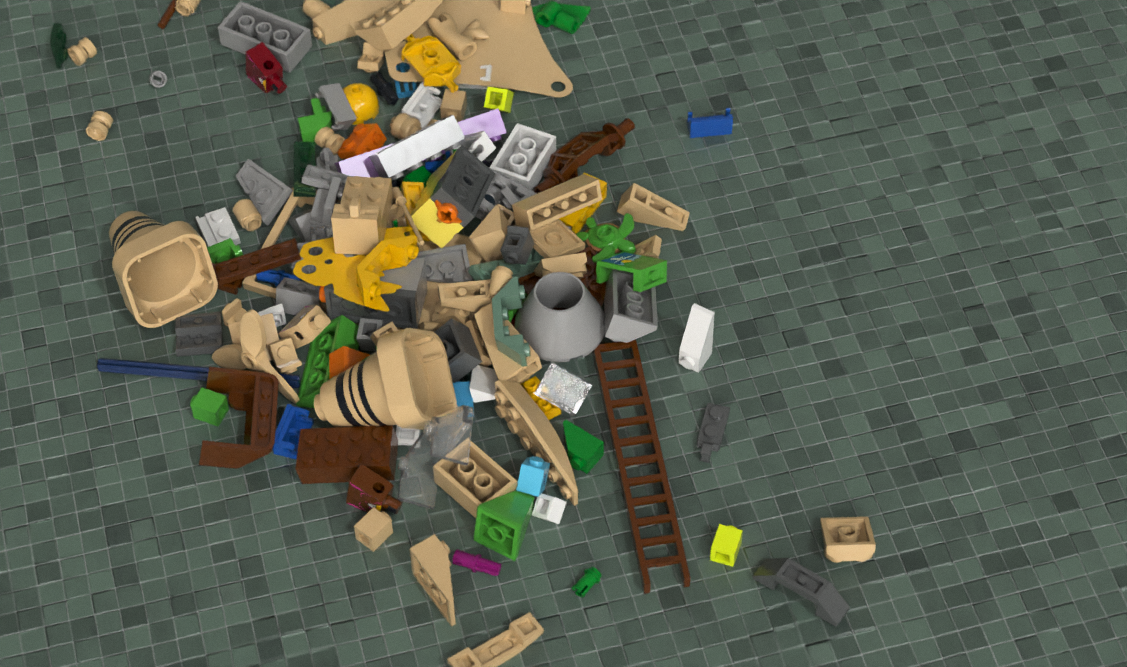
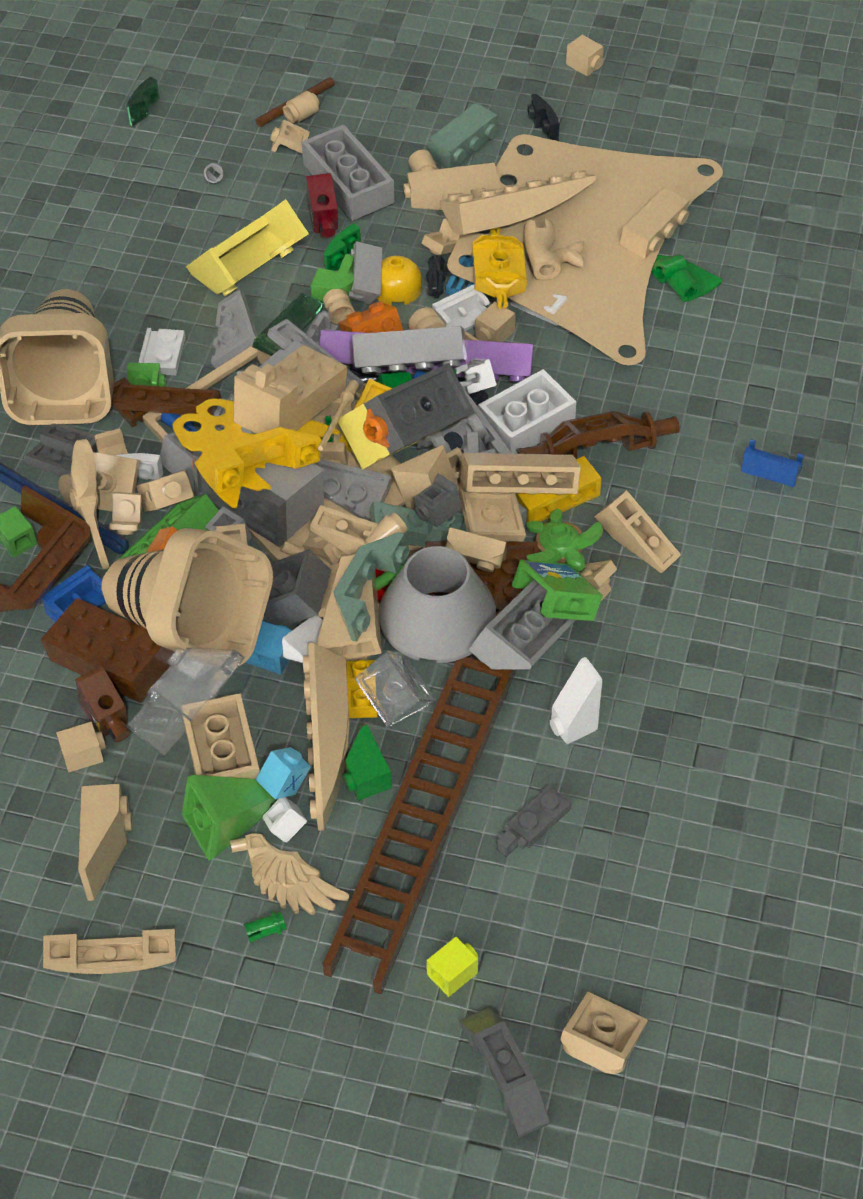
camera: 30 degrees right, 0 degrees up
tan wheel [67,37,97,66] -> none
tan wheel [86,111,113,141] -> none
tan brick [233,199,262,231] -> none
magenta axle [452,549,502,576] -> none
neon yellow brick [484,86,514,113] -> none
none -> light yellow windscreen [186,199,309,296]
none -> tan animal [230,833,349,915]
none -> tan bracket [270,120,310,153]
none -> green slope [324,223,361,271]

